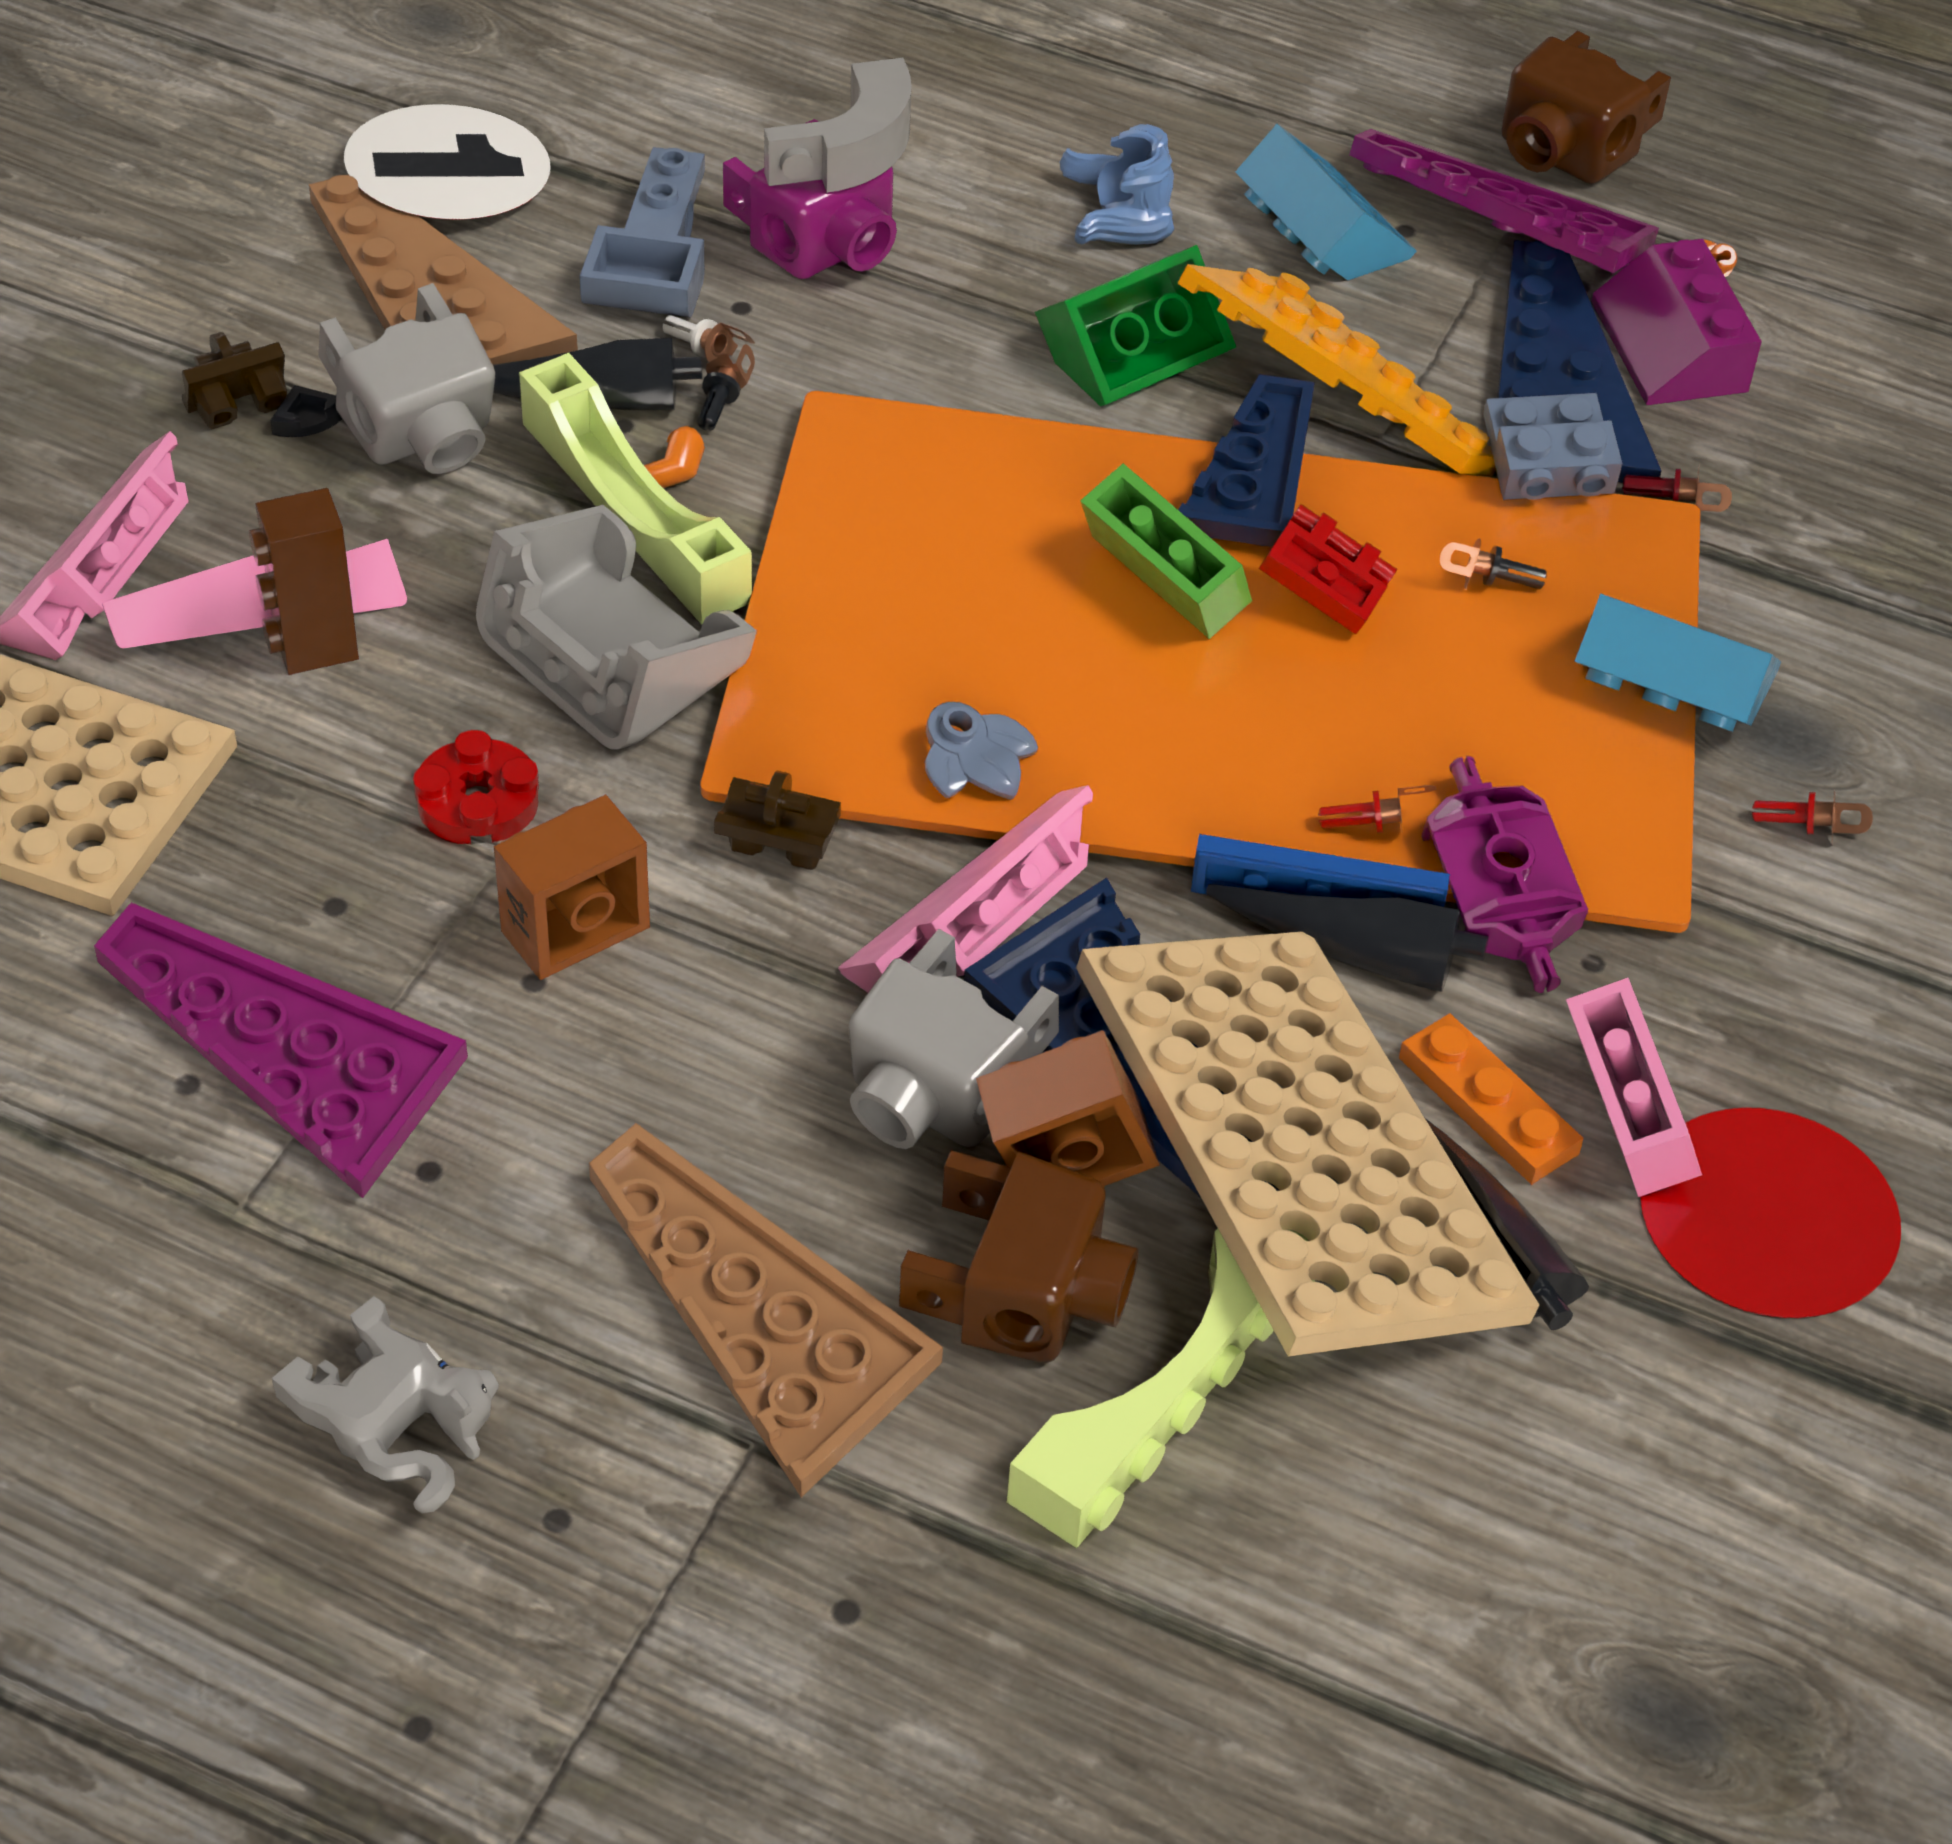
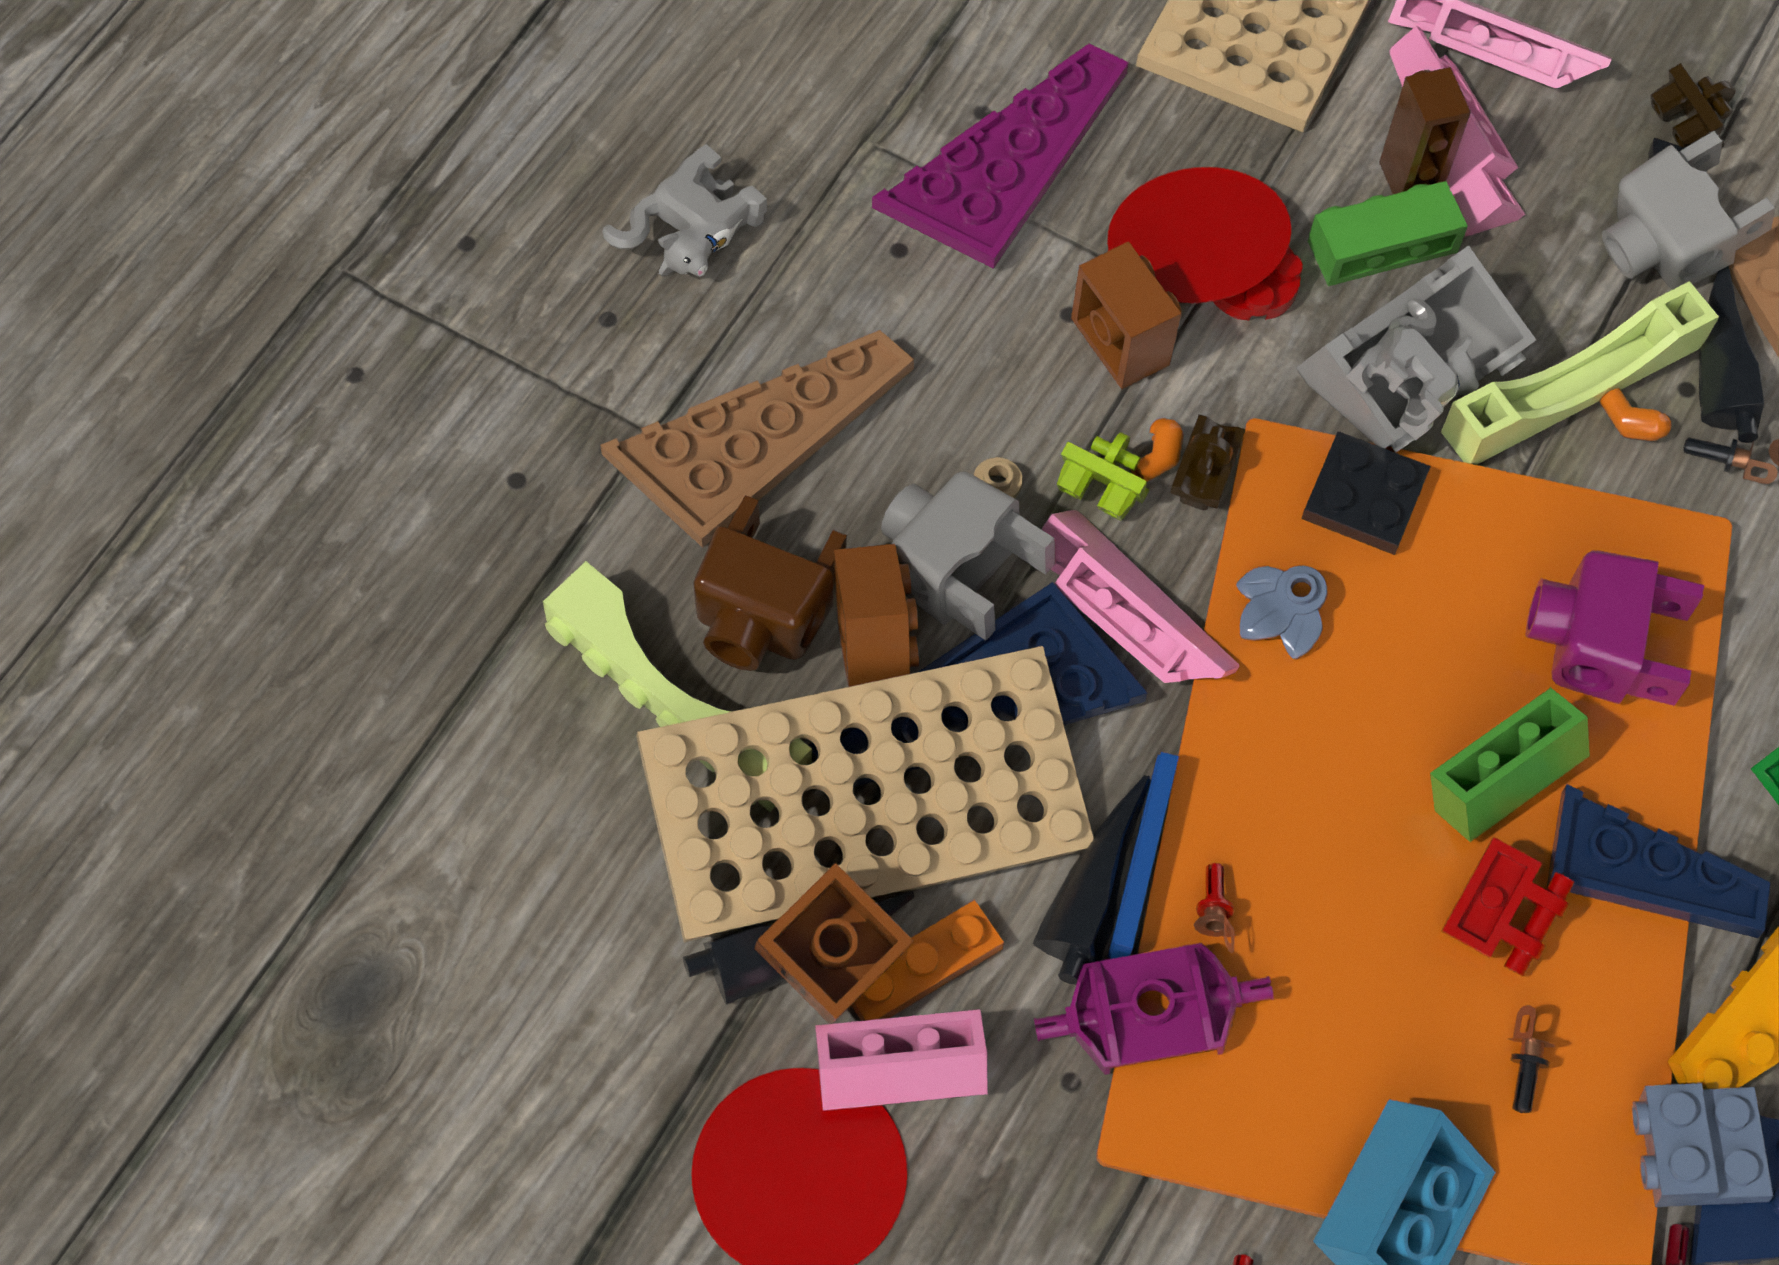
camera: 95 degrees right, 15 degrees up
none -> dark orange brick [754,863,914,1024]
none -> tan plate [974,457,1022,498]
none -> lime hips [1057,432,1149,521]
none -> red sticker [1107,167,1291,303]
none -> orange arm [1131,418,1184,482]
none -> black plate [1301,431,1431,555]
none -> bright green brick [1308,181,1468,286]
none -> light grey animal [1346,298,1479,440]
none -> magenta piece [1526,550,1704,706]

